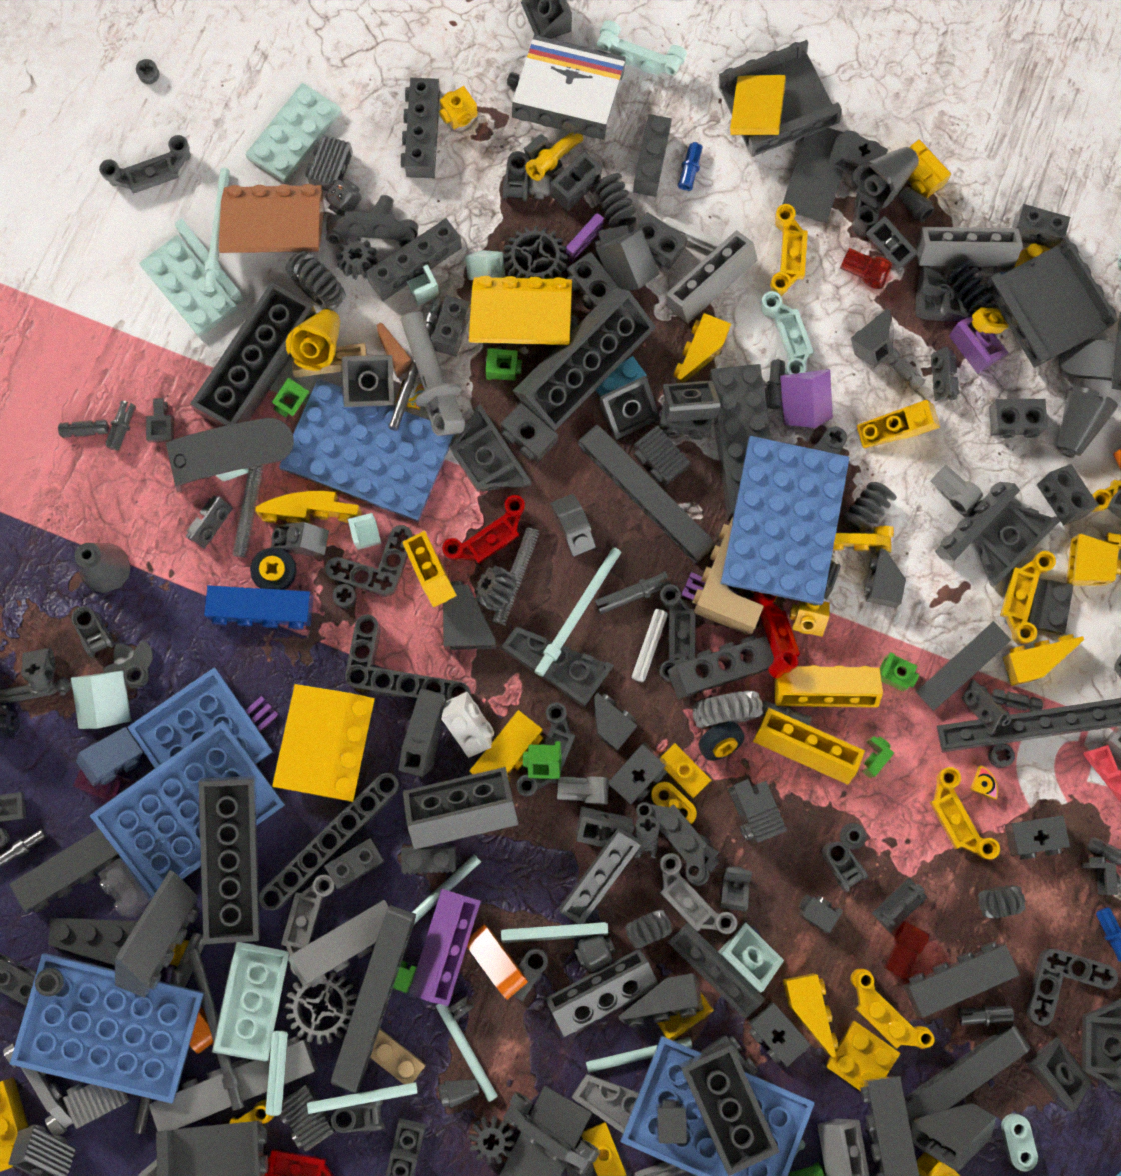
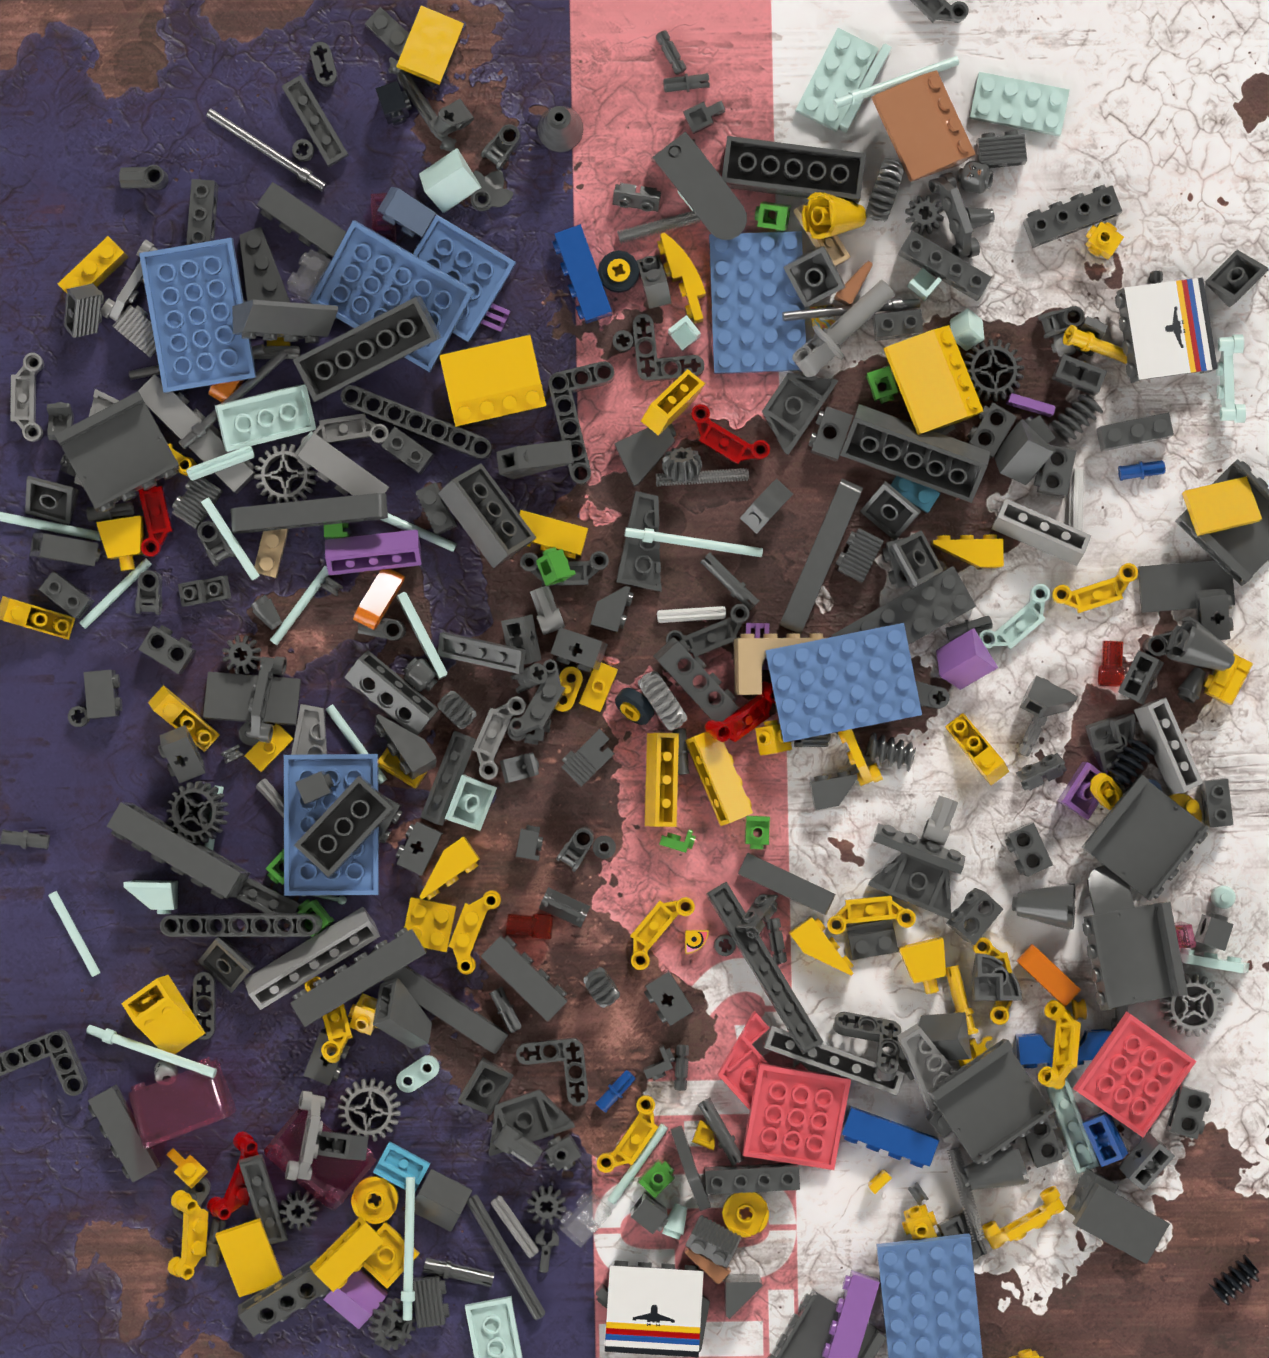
camera: 70 degrees right, 10 degrees up
dark grey plate [35,968,64,997] -> none
white brick [441,692,494,758] -> none

